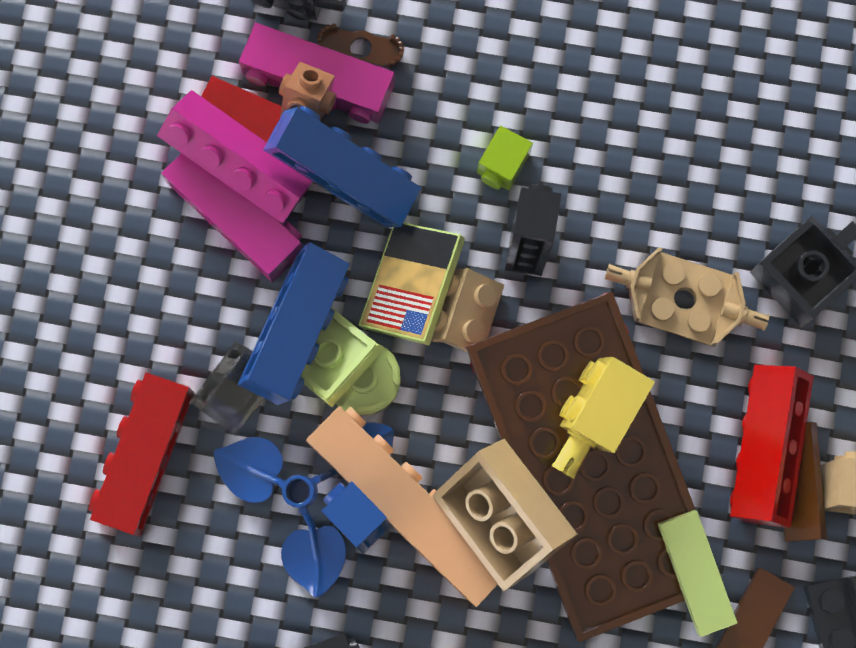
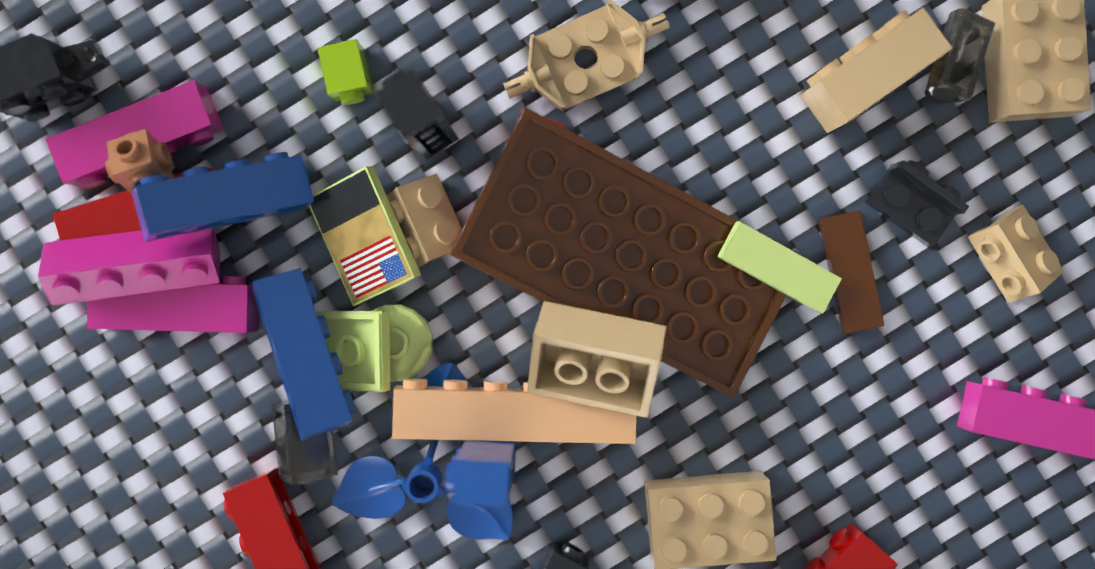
camera: 45 degrees left, 10 degrees up
reddish brown piece [317,23,404,68] -> none
light yellow brick [552,357,655,479] -> none
red brick [730,365,814,528] -> none
reddish brown tile [784,422,827,542] -> none

